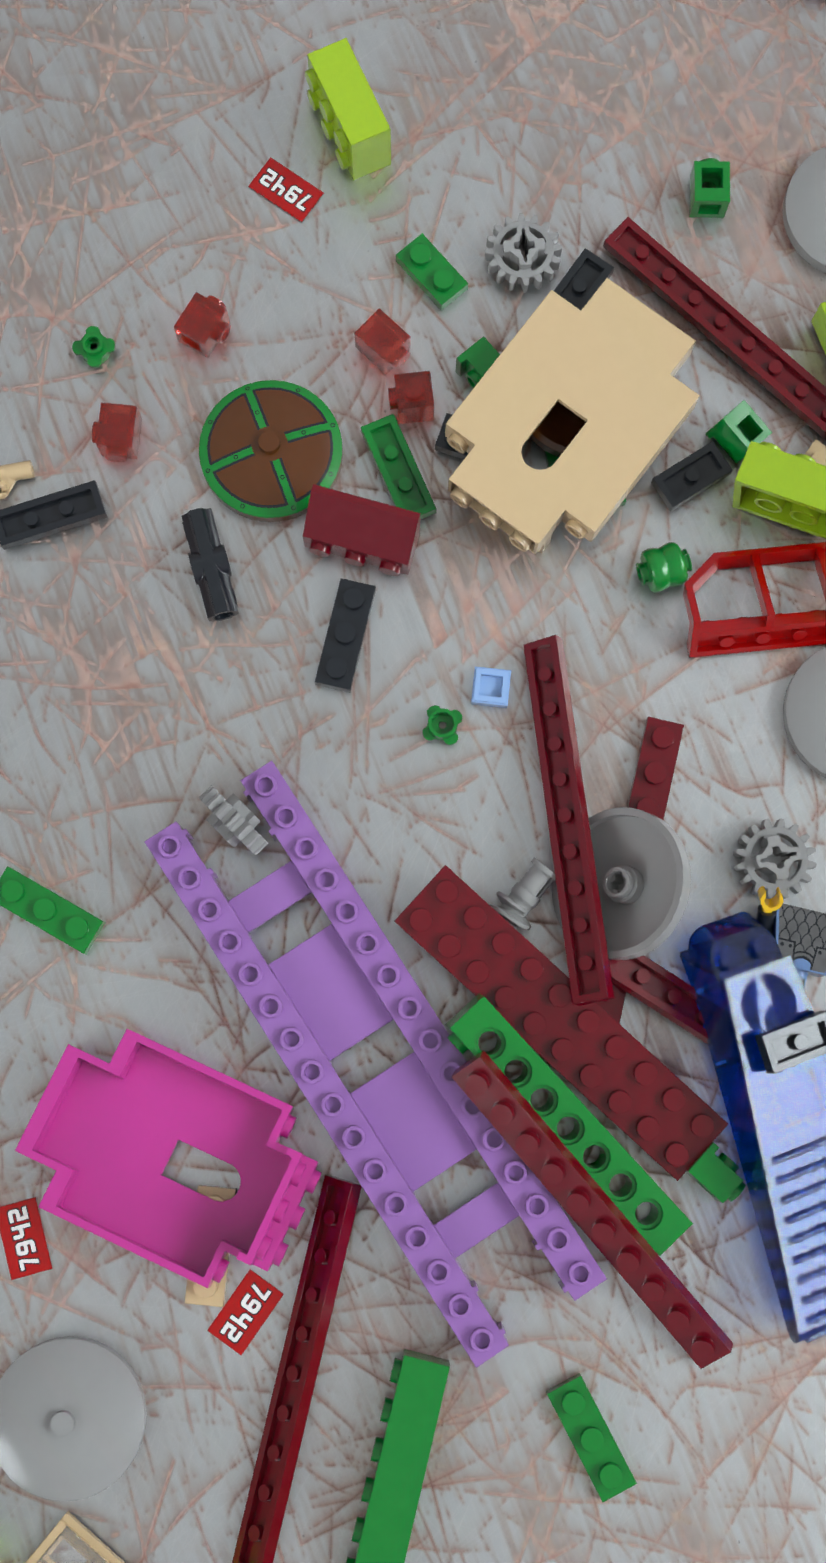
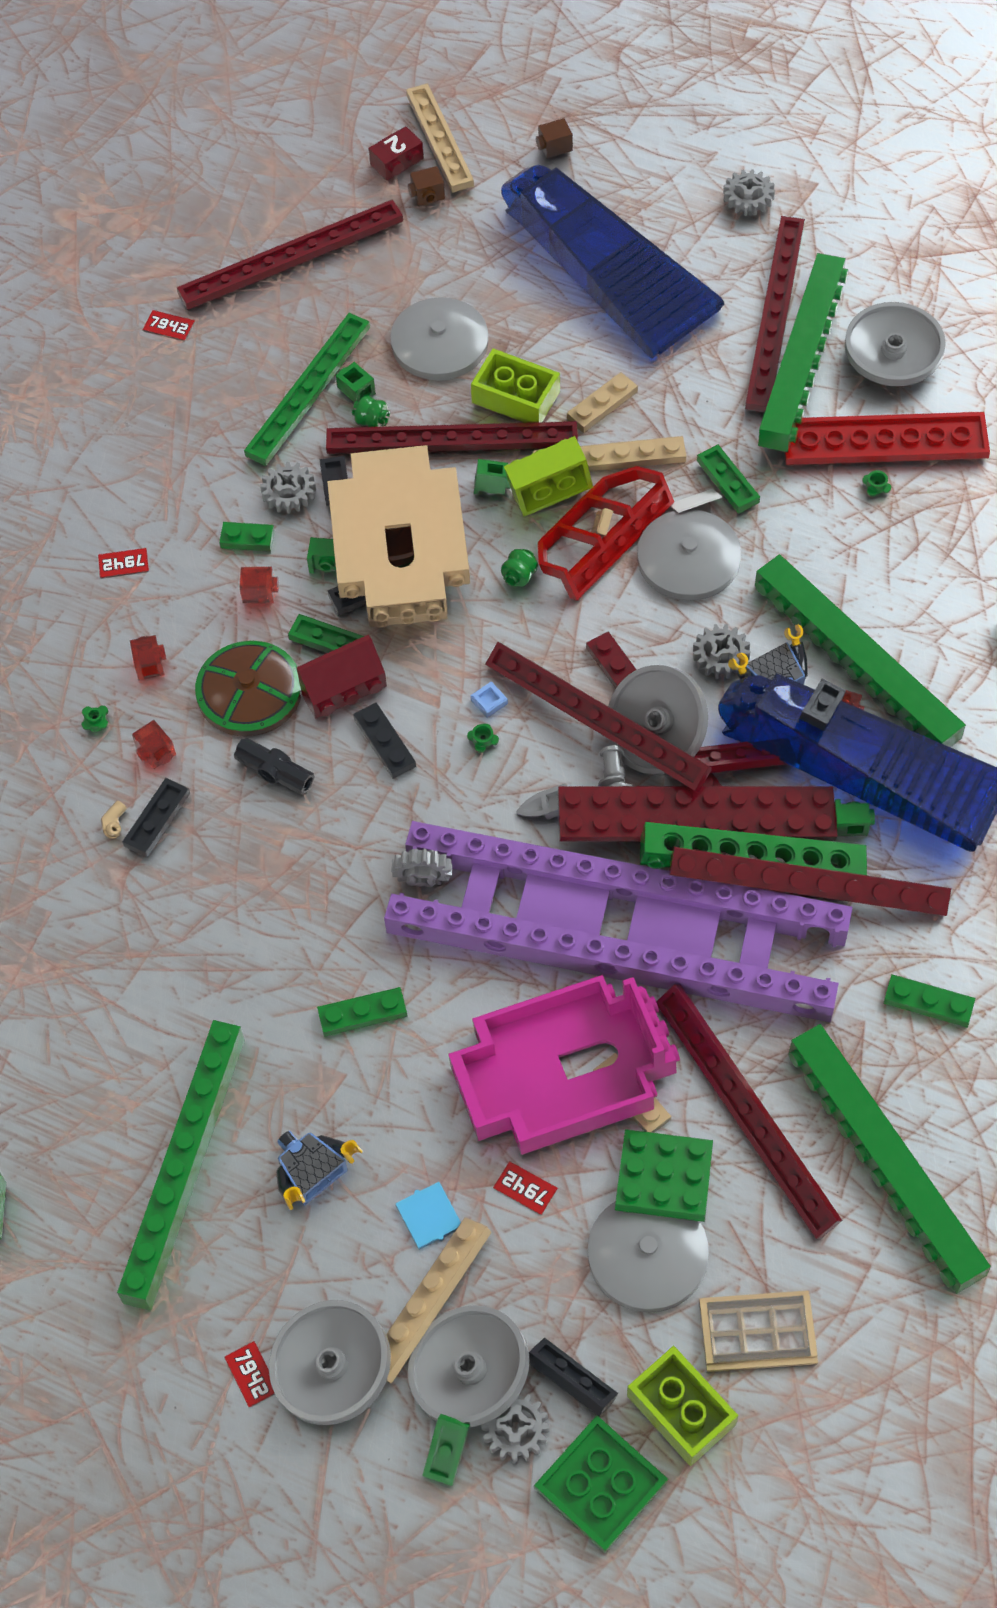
camera: 40 degrees left, 20 degrees down
red sticker [207,1269,284,1355] -> none
lime brick [305,38,391,181] -> none
clear red brick [388,371,434,424] -> none
black plate [651,441,733,512] -> none
none -> green plate [244,313,370,466]
none -> green piece [352,396,390,427]
none -> light grey plate [516,783,567,820]
none -> tan tile [591,508,613,538]
none -> green plate [615,1129,713,1222]

